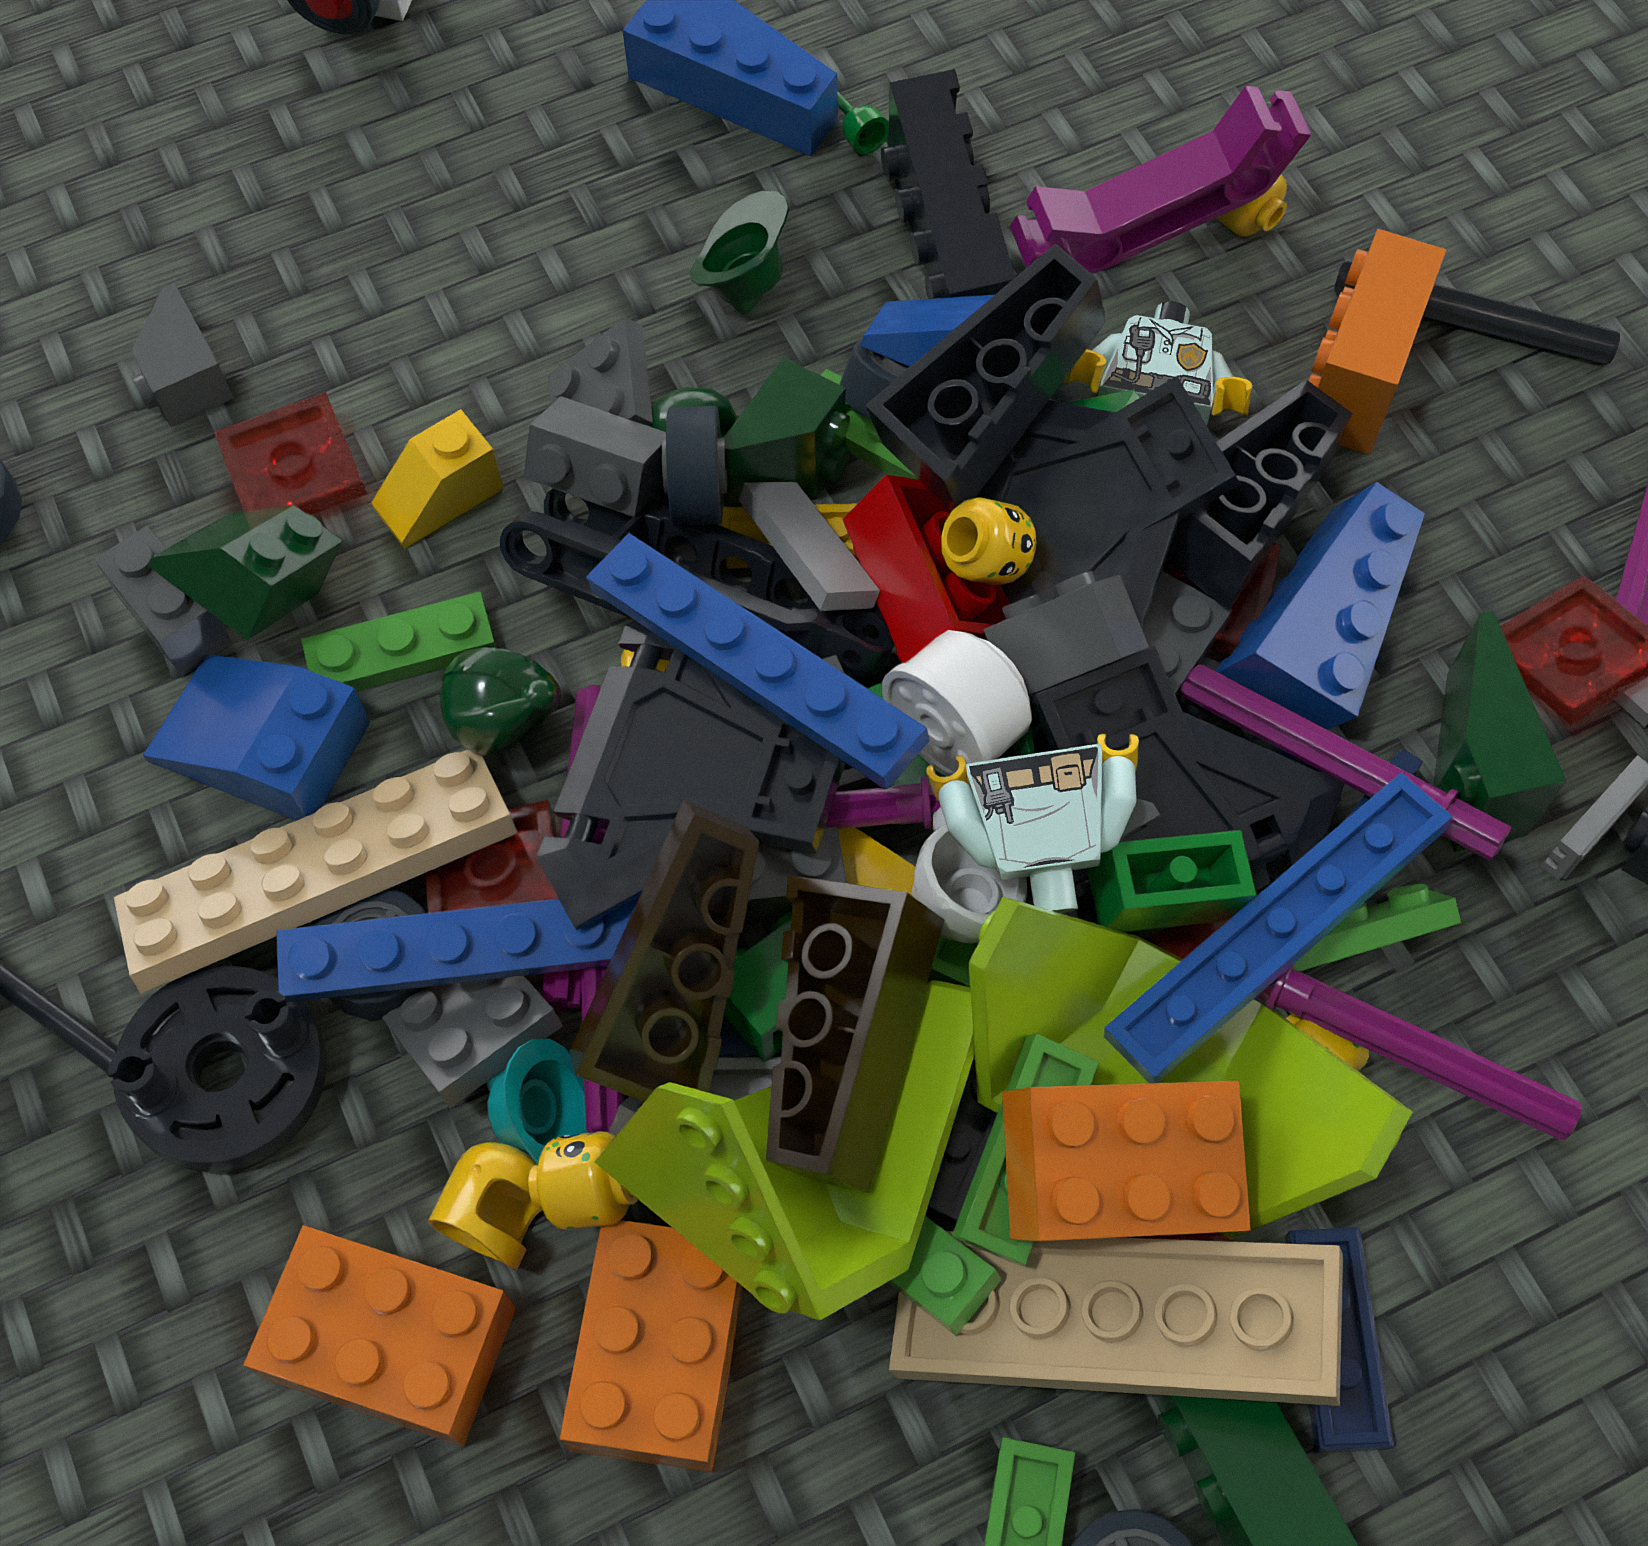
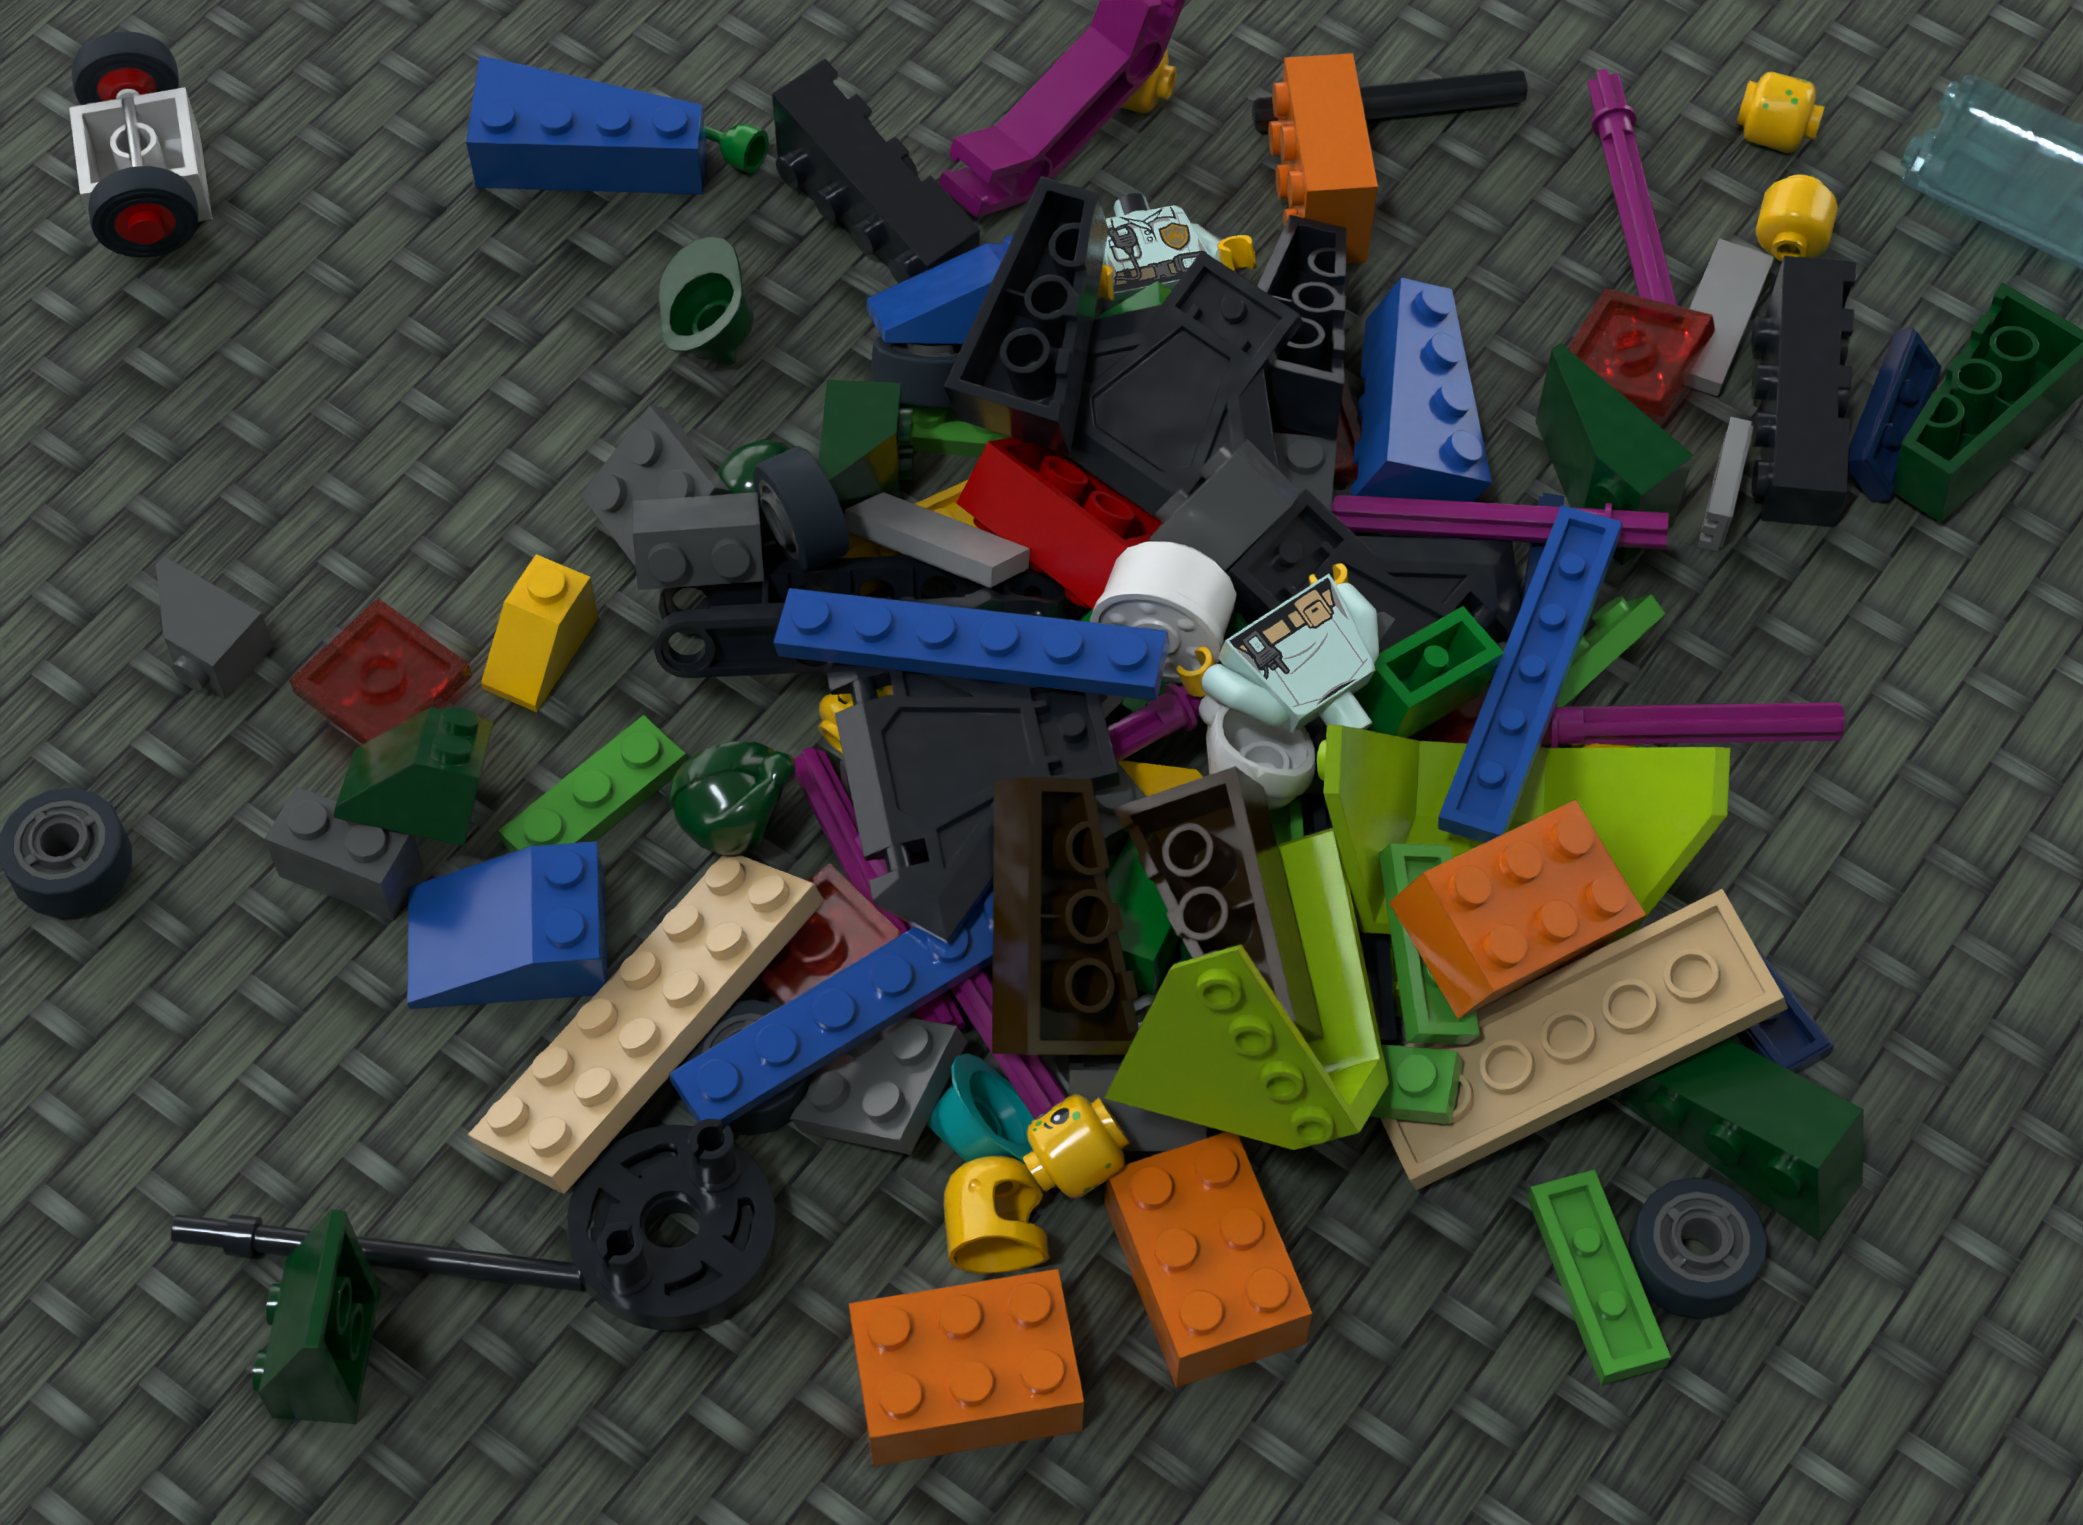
camera: 30 degrees left, 5 degrees down
yellow head [941,497,1036,585] -> none

